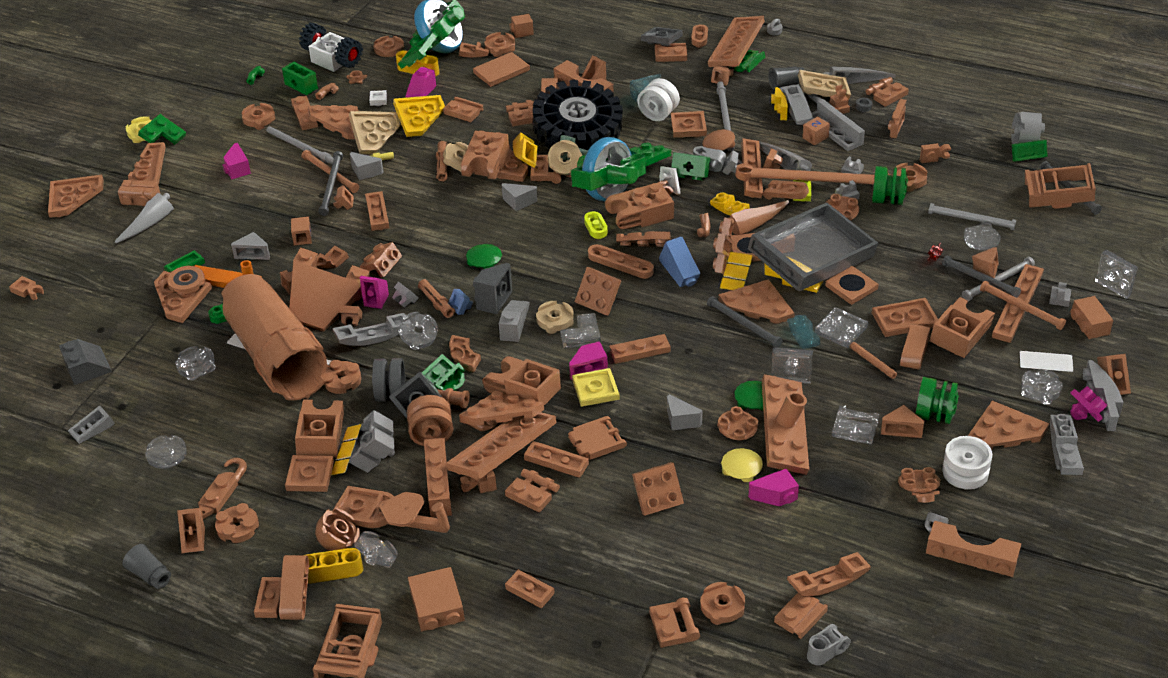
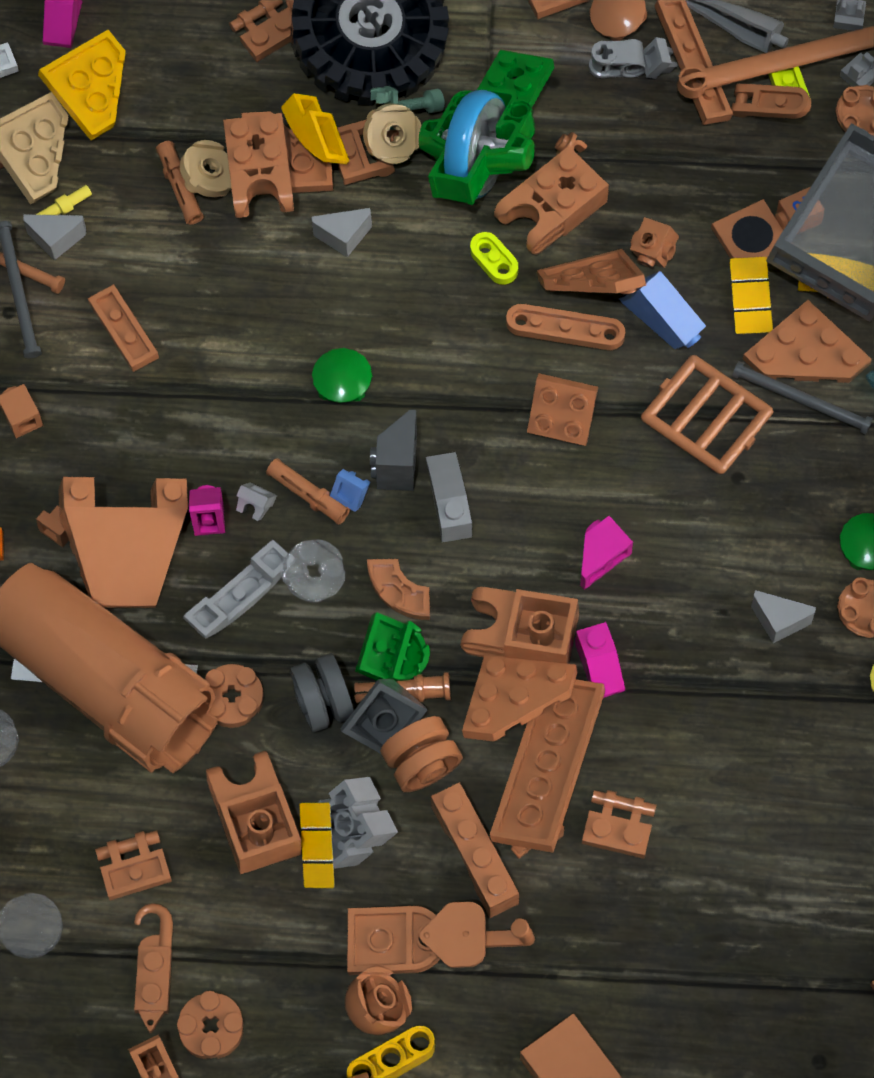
camera: 20 degrees left, 25 degrees up
nougat plate [285,455,334,492] -> none
nougat slope [316,246,349,268] -> none
nougat tile [333,185,354,210] -> none
nougat tile [339,305,363,326] -> none
clear plate [354,531,398,568] -> none
nougat bracket [360,242,402,277] -> none
nougat plate [443,97,484,122] -> none
nougat plate [505,569,554,609] -> none
nougat plate [524,441,589,478] -> none
tan plate [536,301,574,334] -> none
clear plate [560,313,601,348] -> none
nougat plate [568,416,627,460] -> none
light yellow plate [572,368,620,407] -> none
nougat plate [610,334,670,364] -> none
nougat plate [632,462,684,515] -> none
white piece [659,166,680,194] -> none
green brick [671,152,710,180] -> none
nougat arm [697,213,710,238] -> none
yellow slope [710,192,750,216] -> none
nougat plate [713,217,734,275] -> none
nougat piece [730,200,789,235] -> none
nougat tile [763,148,783,169] -> none
none -> nougat plate [95,830,172,900]
none -> dark pink slope [575,622,625,698]
none -> nougat brick [630,217,679,268]
none -> nougat bar [641,355,773,474]

